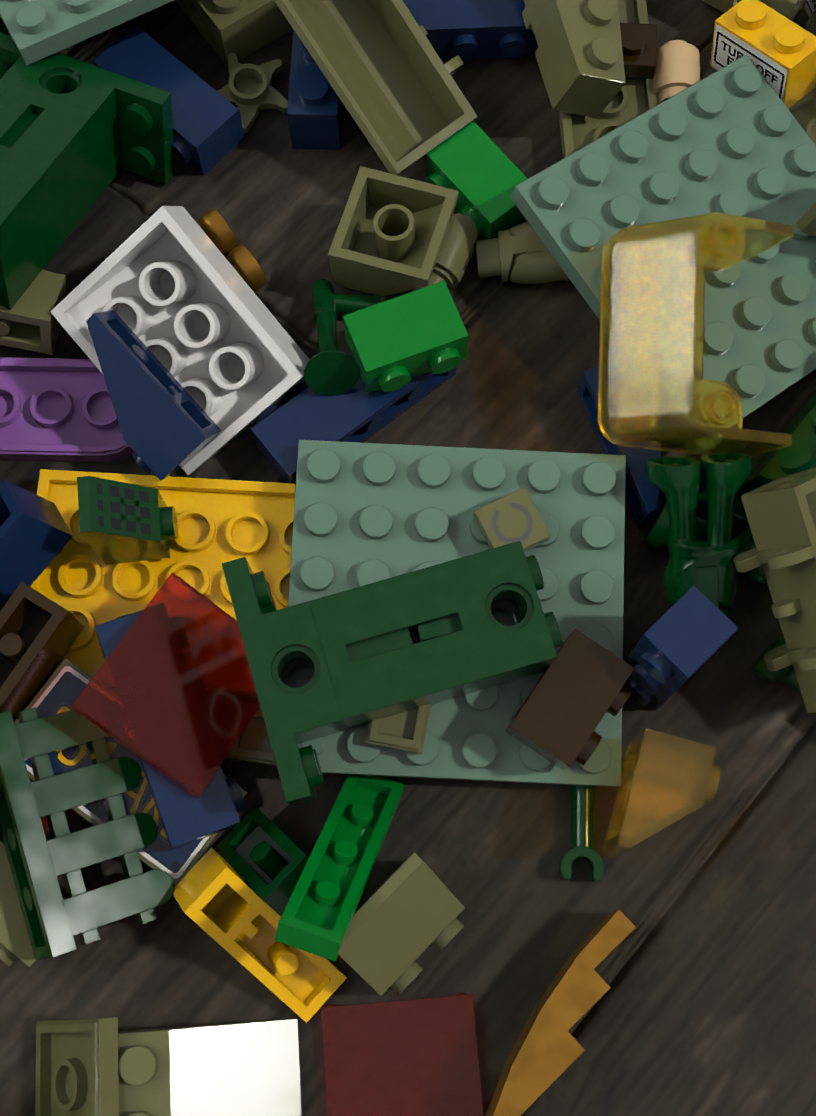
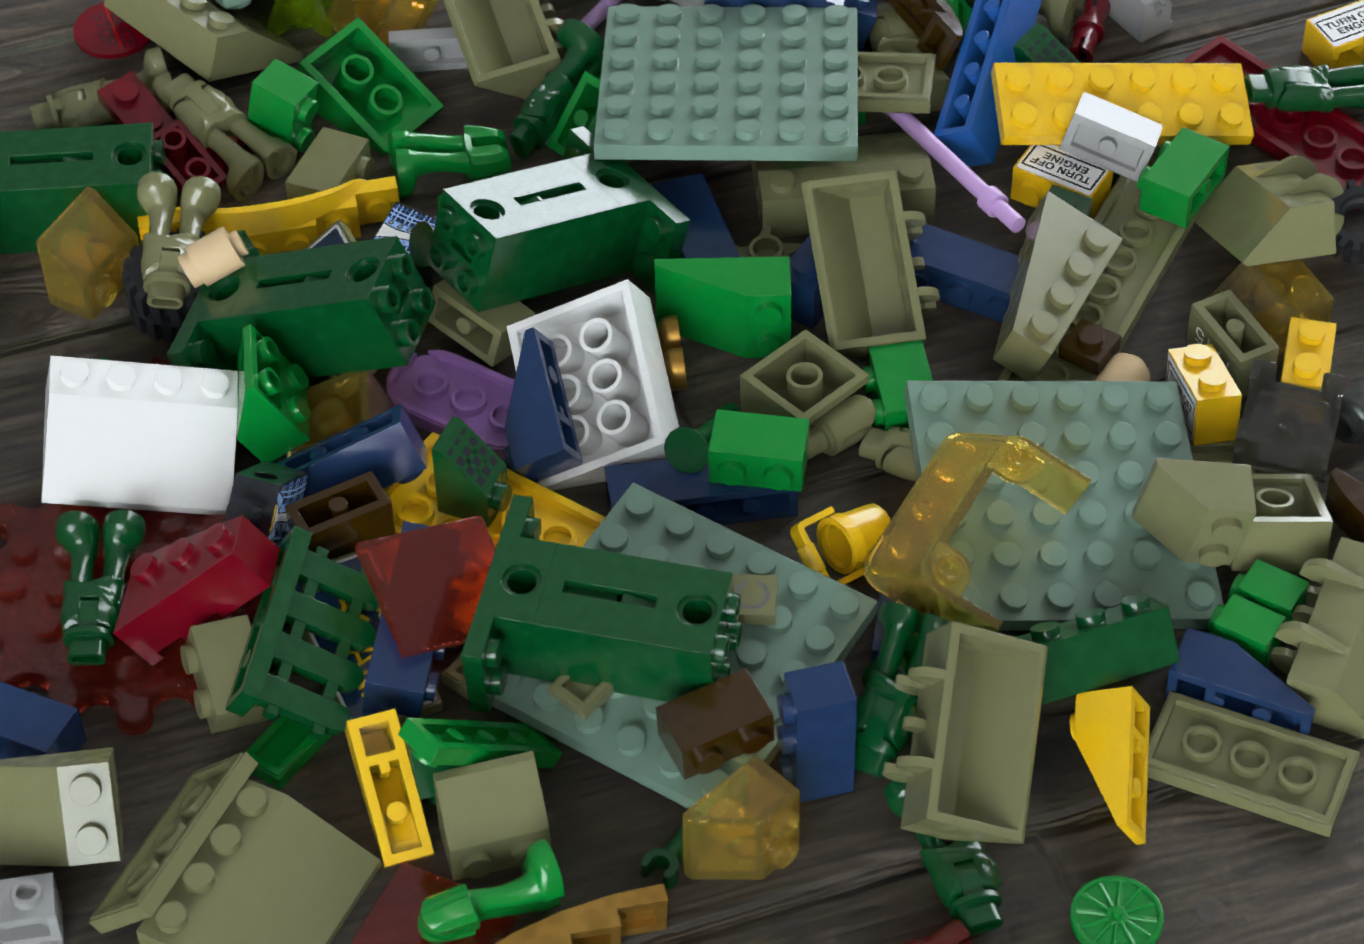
camera: 30 degrees right, 25 degrees down
none -> green tile [246,715,331,790]
none -> green piece [417,838,565,943]
none -> green slope [655,256,791,358]
none -> yellow piece [790,503,894,585]

